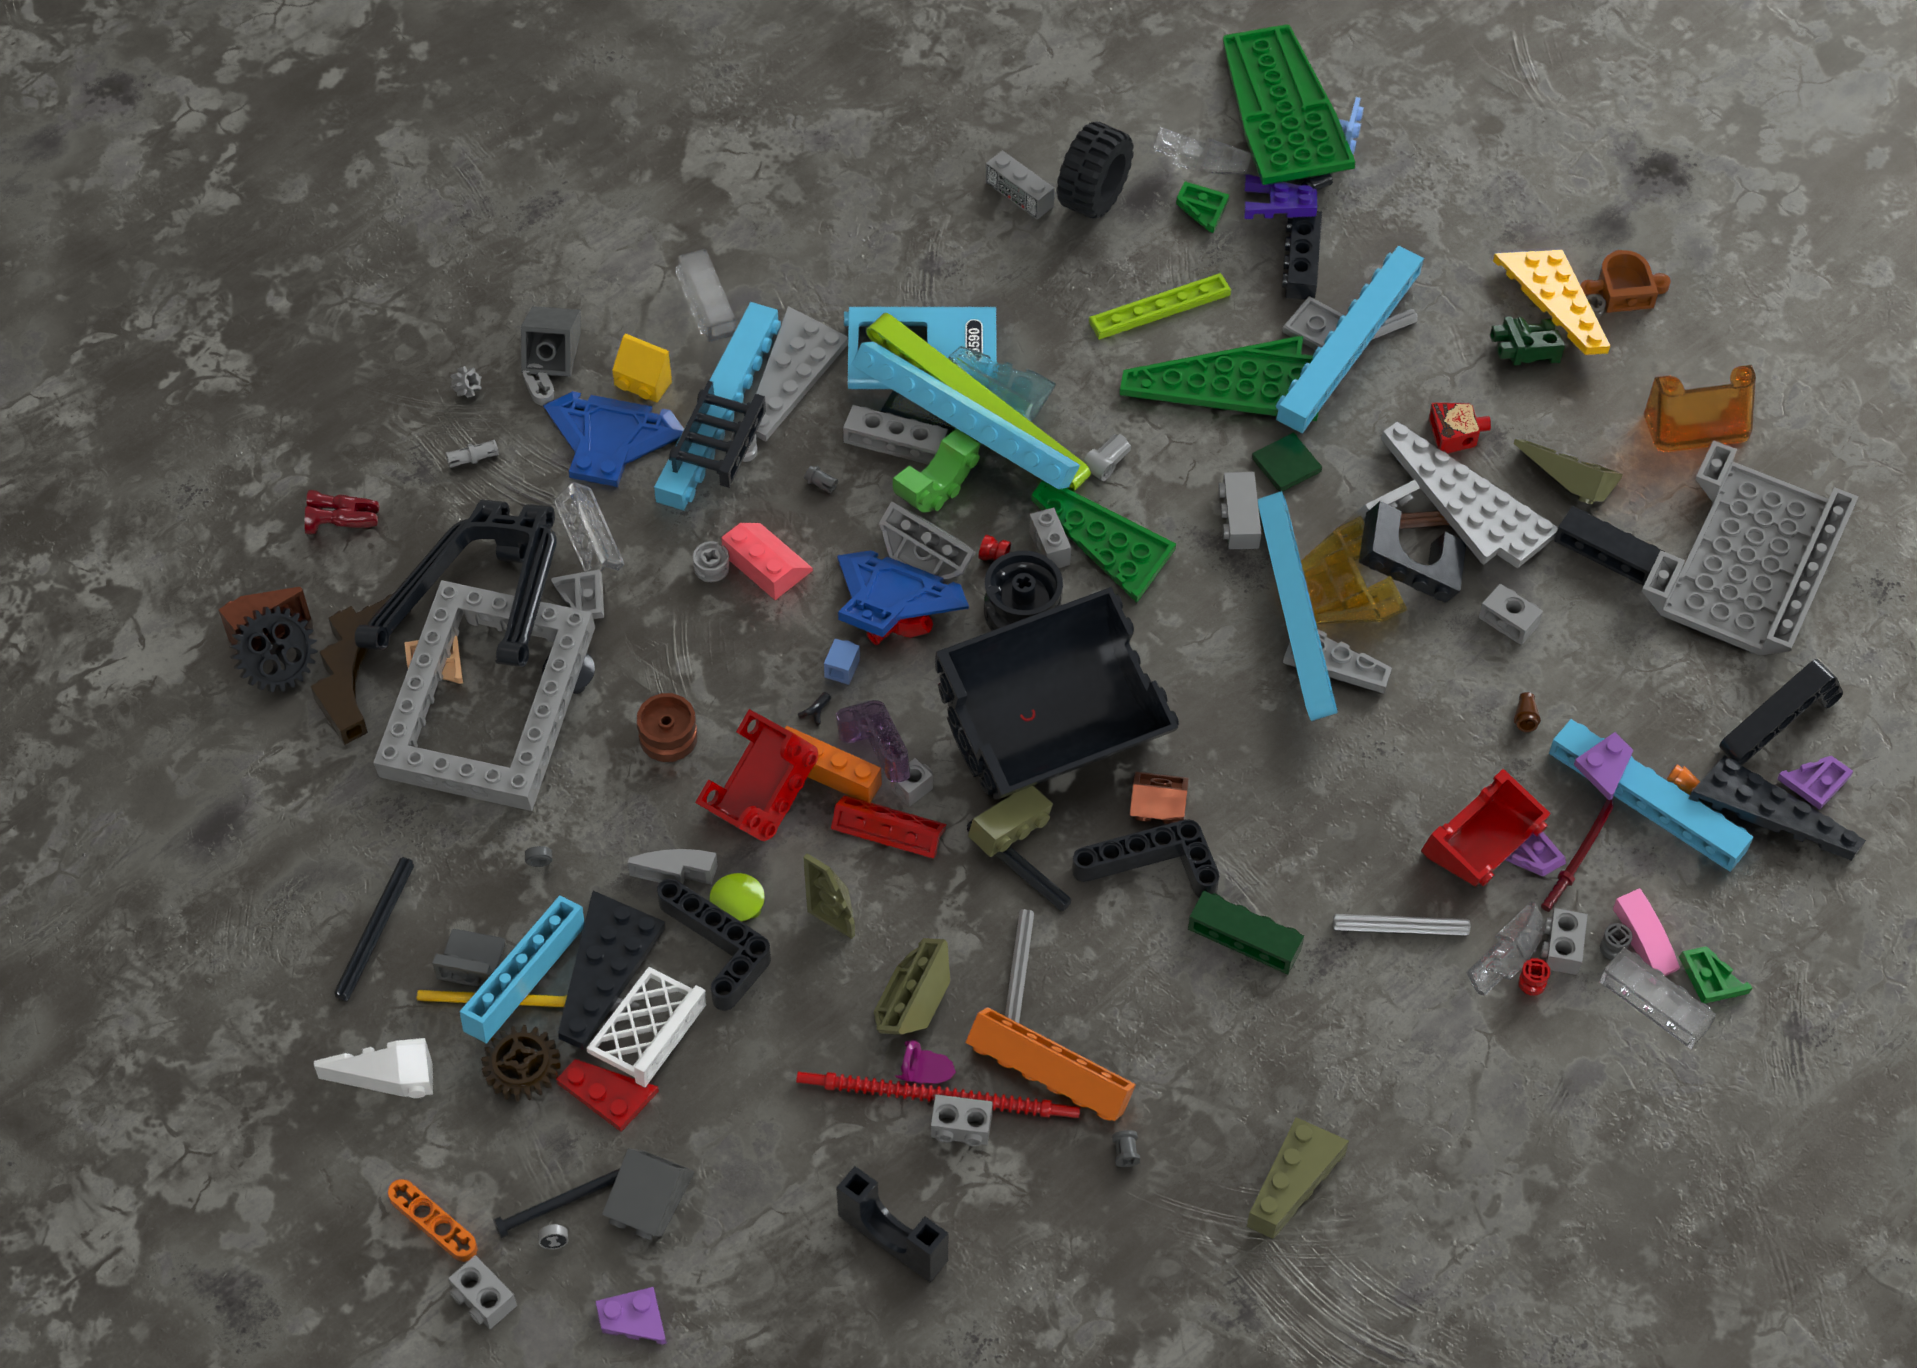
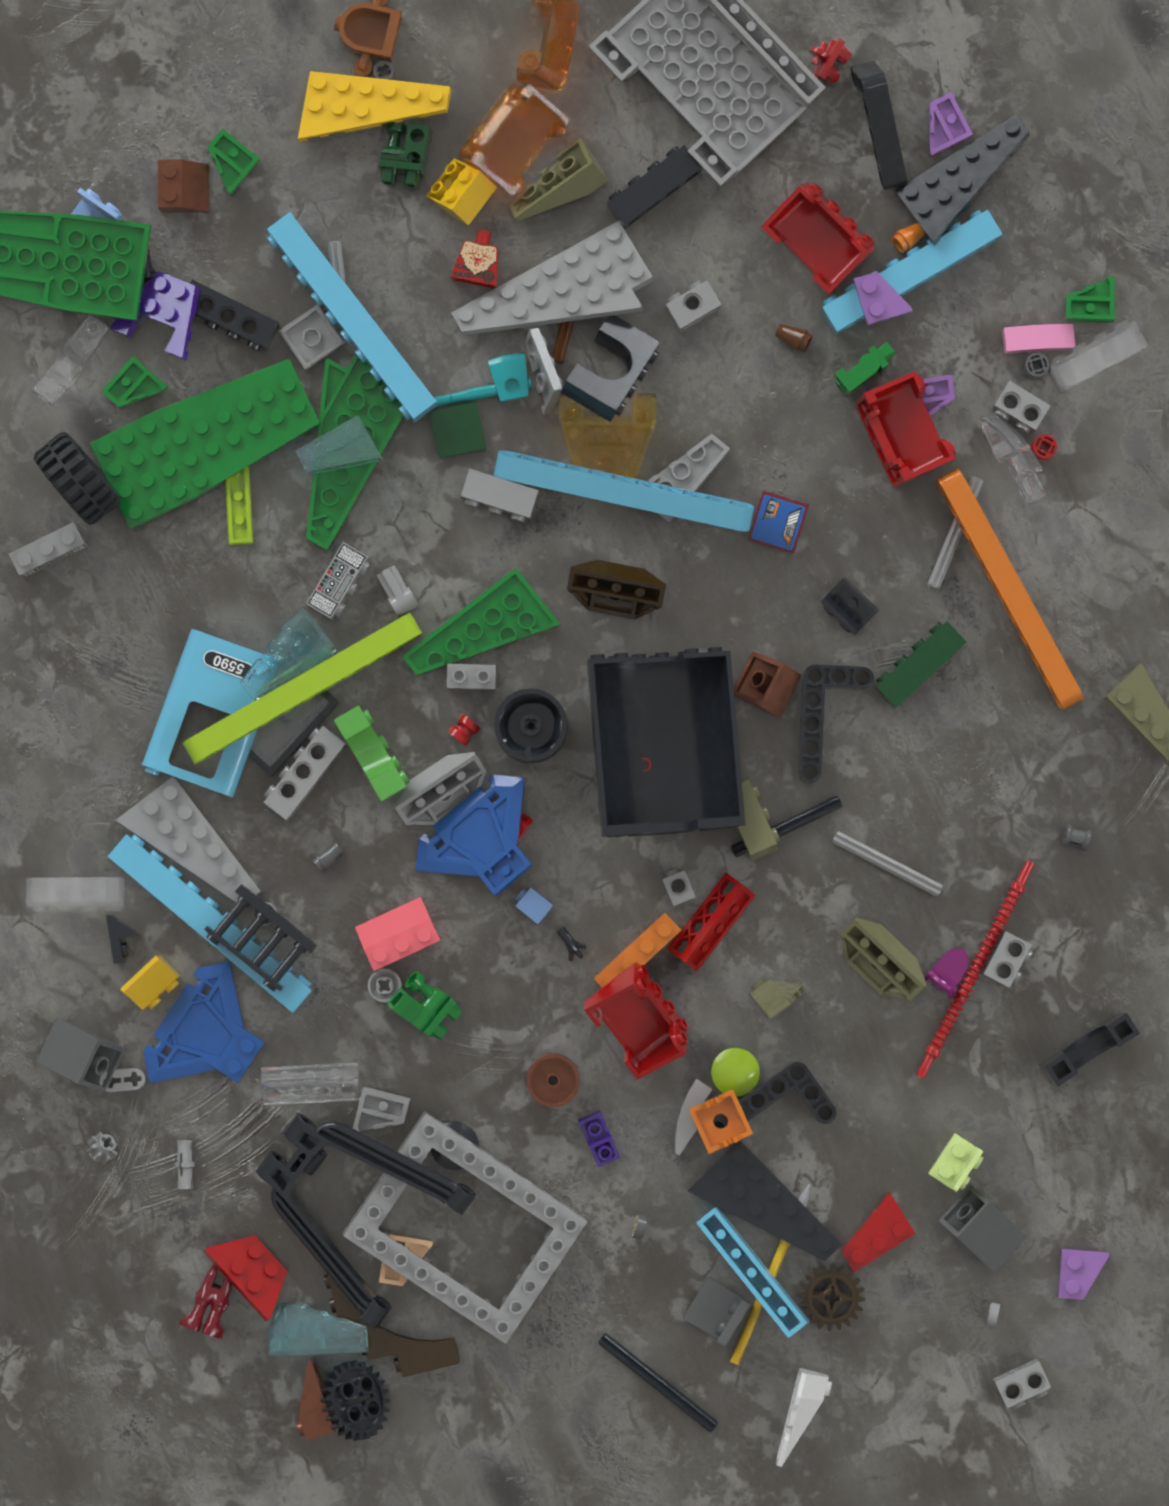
camera: 70 degrees left, 30 degrees up
orange beam [388,1179,478,1262] -> none
black bar [493,1168,620,1238] -> none
white fence [587,967,706,1087] -> none
clear purple beam [836,700,911,783] -> none
medium azure brick [851,342,1080,489] -> none
orange brick [965,1007,1136,1121] -> none
dark red sword [1541,798,1614,912] -> none
none -> green wing [90,359,321,530]
none -> black slope [106,915,140,964]
none -> copper slope [158,159,209,213]
none -> red wing [203,1235,288,1321]
none -> green wing [208,128,260,195]
none -> clear light blue wedge [268,1303,368,1356]
none -> clear light blue wedge [295,415,383,475]
none -> brick [306,542,370,621]
none -> green hips [387,971,462,1039]
none -> yellow slope [426,158,497,225]
none -> teal piece [434,354,532,406]
none -> clear orange windscreen [458,81,570,196]
none -> dark brown wedge [567,560,666,619]
none -> dark purple slope [578,1110,620,1168]
none -> orange piece [689,1089,753,1154]
none -> slope [748,490,809,554]
none -> red windscreen [761,183,875,294]
none -> red hips [809,38,852,84]
none -> black bracket [820,577,879,635]
none -> green hips [833,342,896,397]
none -> yellowish green bracket [928,1133,984,1192]
none -> orange beam [936,468,1084,711]

